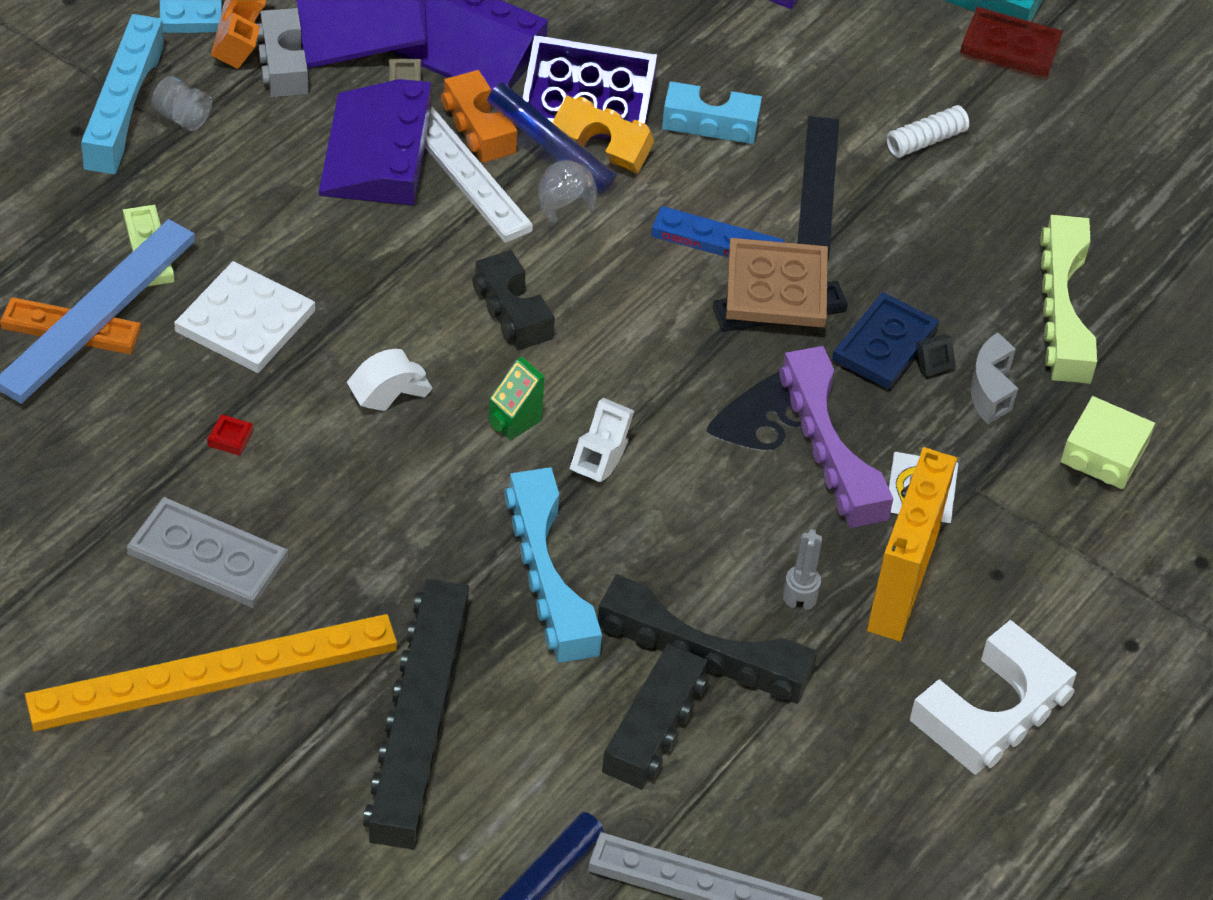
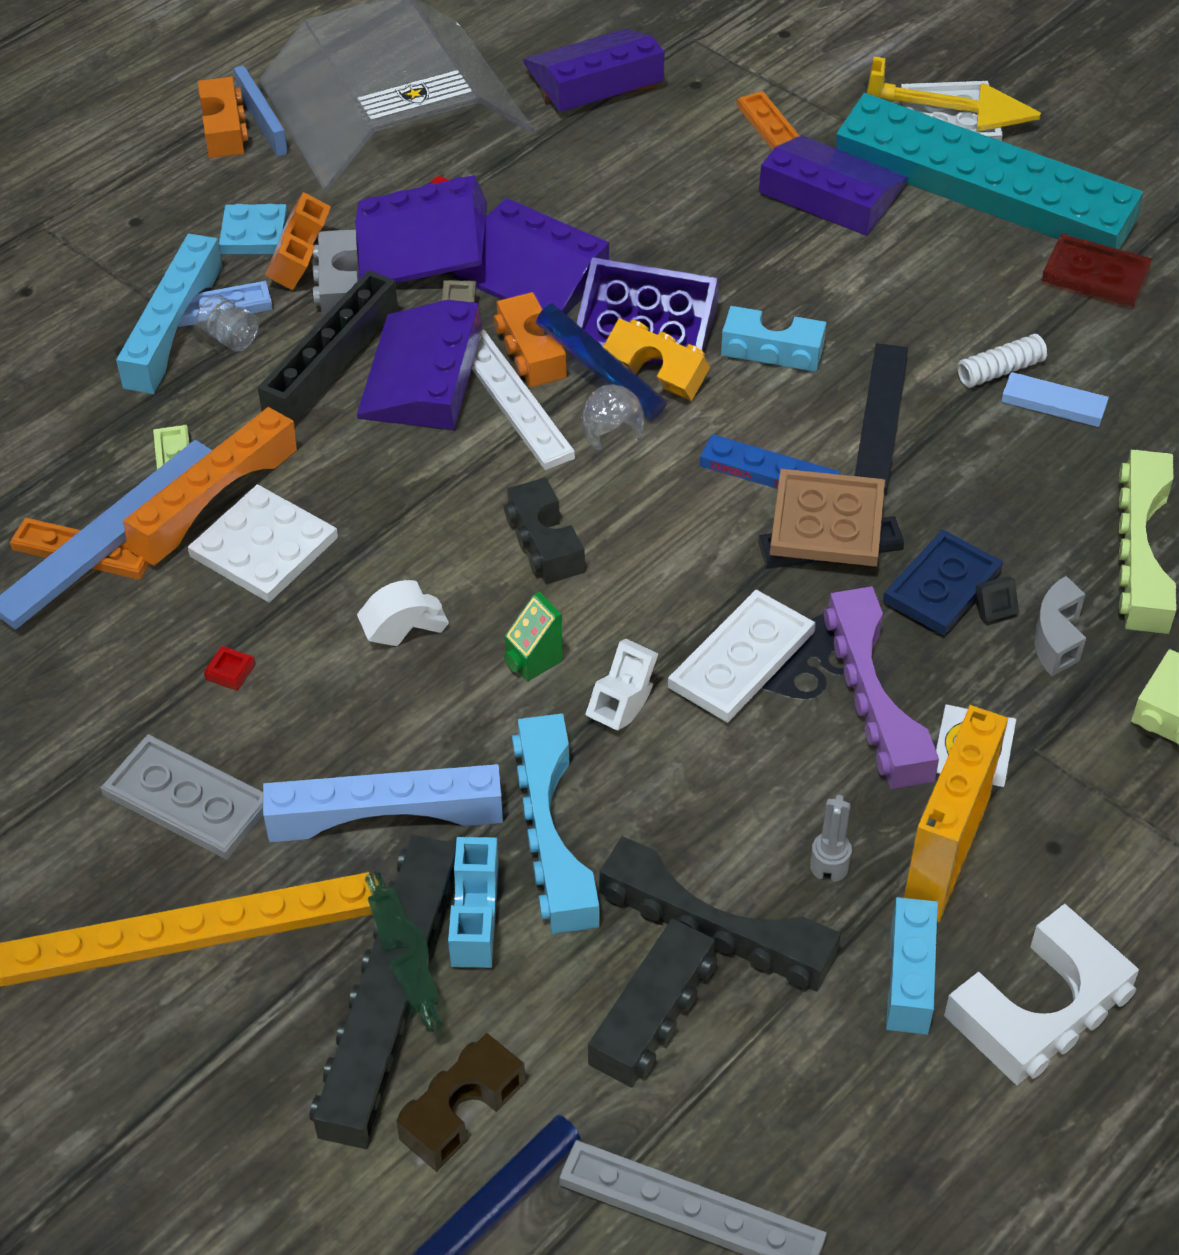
camera: 10 degrees right, 0 degrees up
none -> orange arch [123,407,297,566]
none -> light blue tile [178,281,273,327]
none -> pearl dark grey brick [257,270,398,423]
none -> light blue arch [263,764,503,842]
none -> clear green piece [365,871,444,1032]
none -> dark brown arch [396,1033,525,1172]
none -> medium azure arch [448,837,499,968]
none -> white plate [668,590,815,723]
none -> medium azure arch [886,897,938,1035]
none -> light blue tile [1001,372,1109,427]

